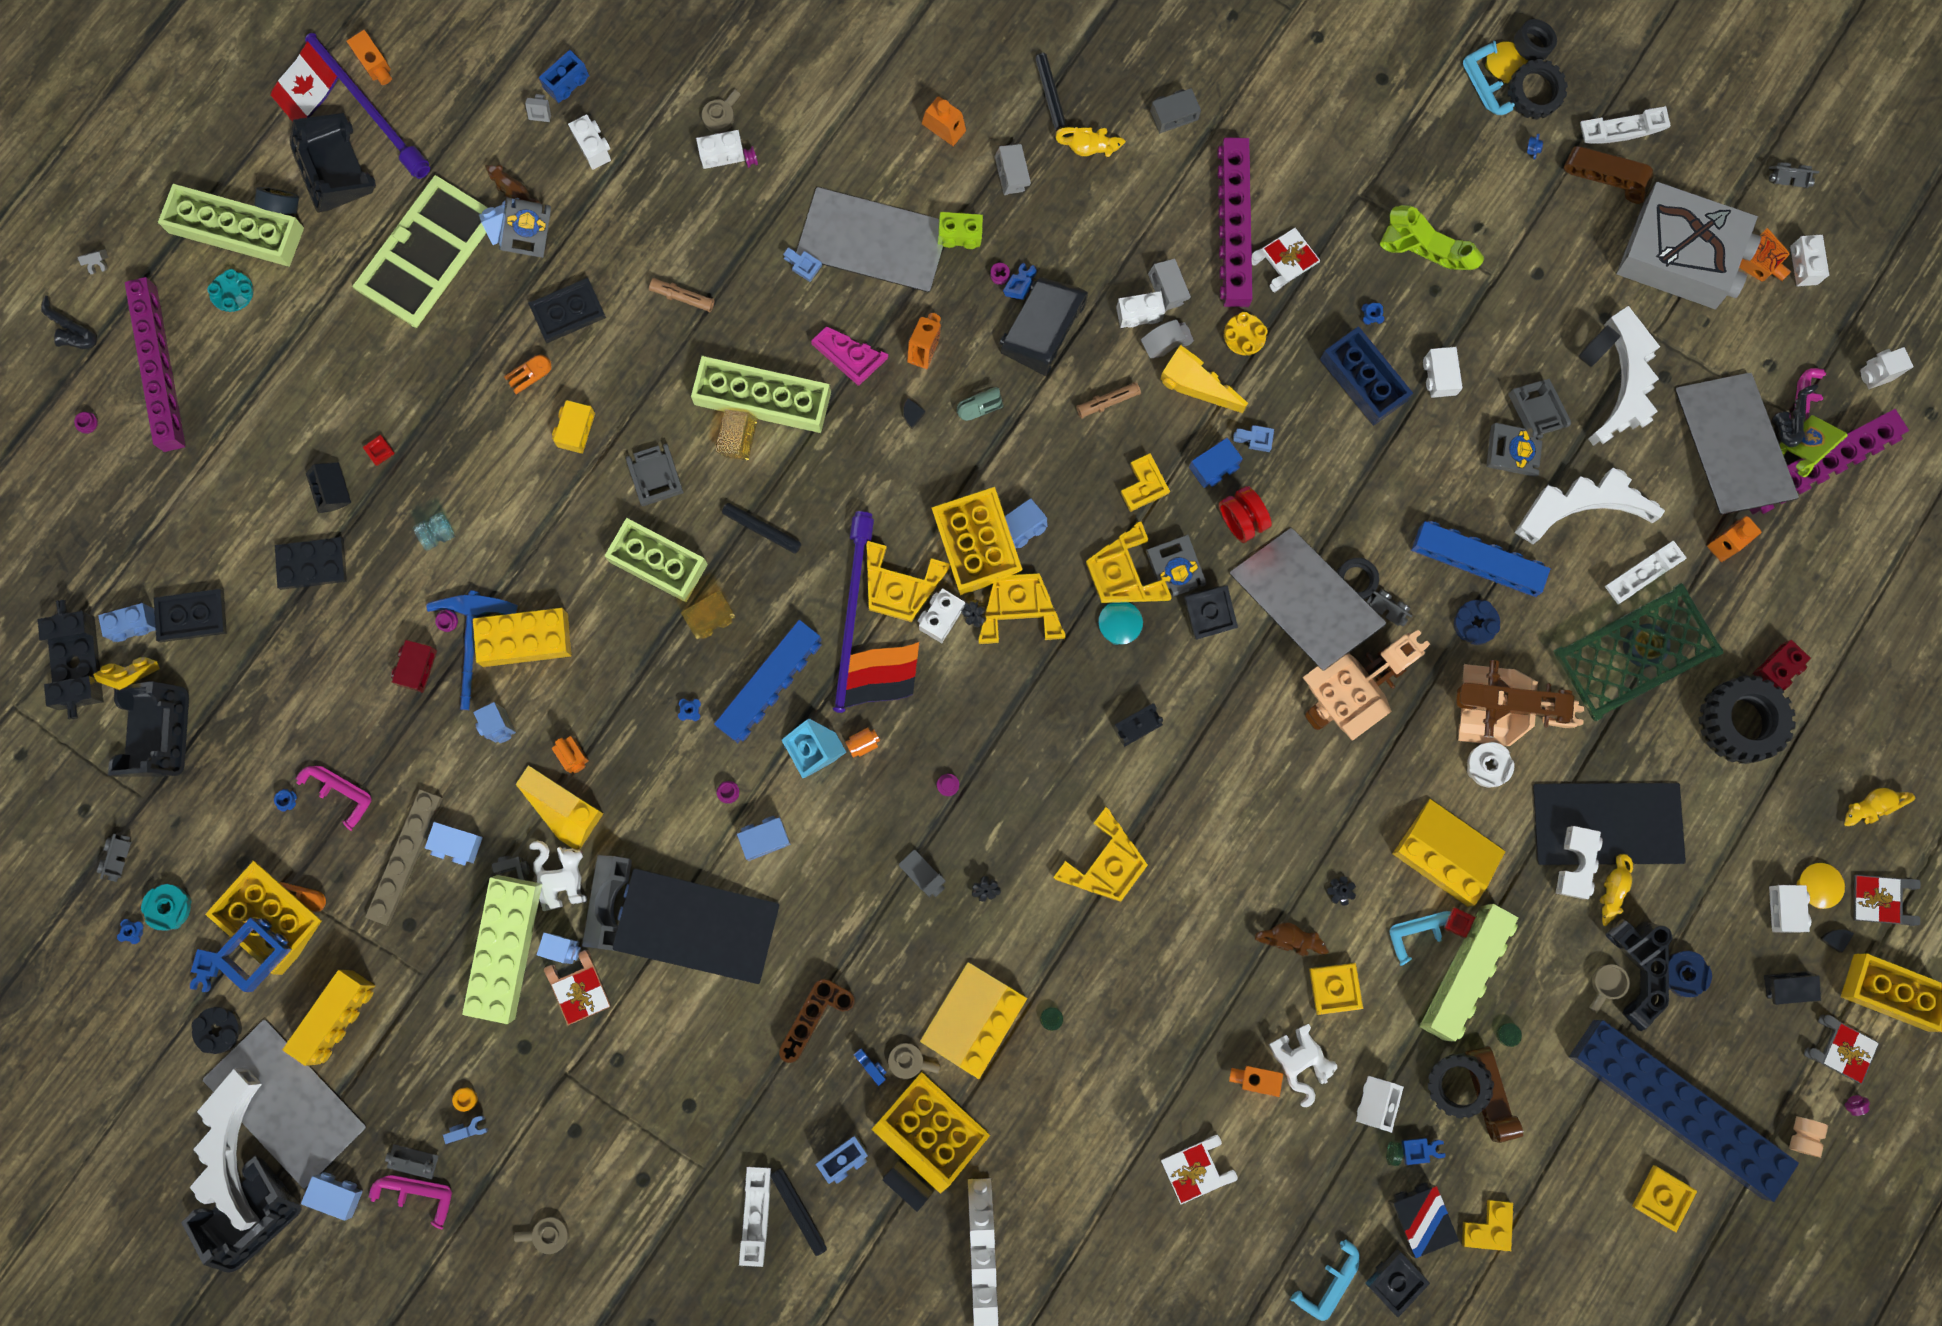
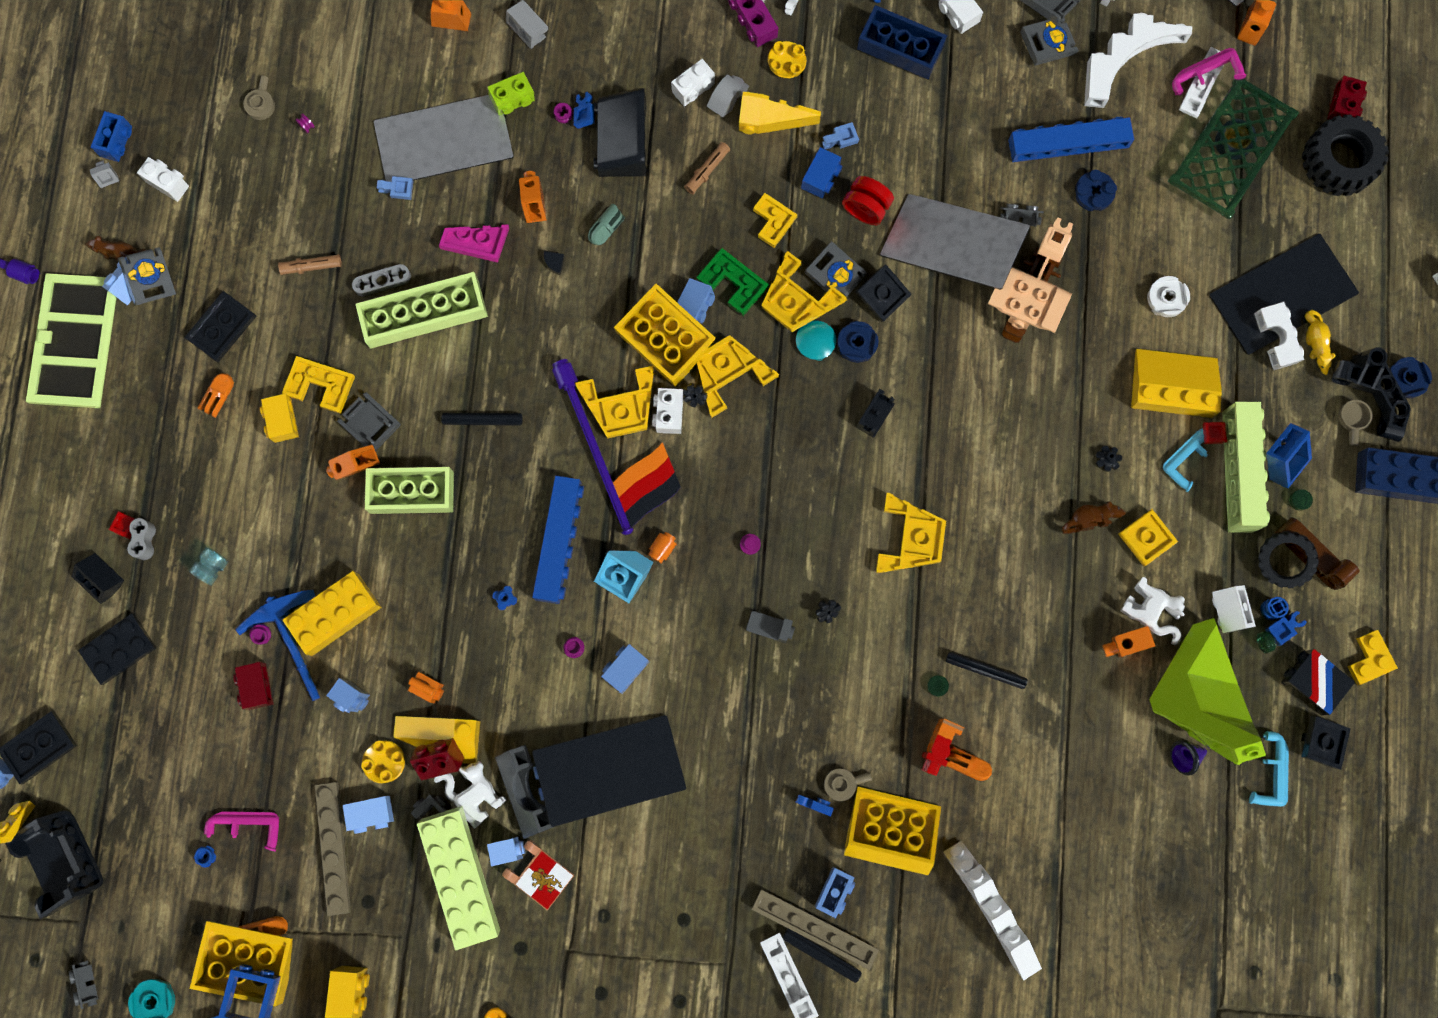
camera: 25 degrees left, 0 degrees up
clear yellow brick [681,590,735,639] -> none
white brick [696,130,745,169] -> none
clear yellow brick [716,409,758,460] -> none
reddish brown beam [779,979,855,1063] -> none
black brick [882,1157,935,1212] -> none
yellow slope [920,962,1027,1079] -> none
light grey hinge [1148,259,1191,311] -> none
flag [1161,1135,1238,1204] -> none
black tyre [1337,558,1379,600] -> none
piece [1456,660,1584,746] -> none
none -> light grey axle [127,518,156,560]
none -> yellow plate [282,356,355,414]
none -> orange torso [326,445,380,480]
none -> light grey beam [352,264,411,296]
none -> yellow dish [361,740,405,784]
none -> dark red brick [410,738,464,781]
none -> green plate [696,248,769,316]
none -> dark tan plate [752,889,879,970]
none -> dark blue plate [837,321,879,363]
none -> hips [921,718,964,776]
none -> black axle [946,652,1028,689]
none -> orange arm [946,746,992,781]
none -> lime panel [1149,618,1266,765]
none -> dark purple hat [1170,740,1207,776]
none -> dark pink piece [1172,48,1246,96]
none -> blue wheel [1260,597,1289,620]
none -> blue window [1266,423,1312,489]

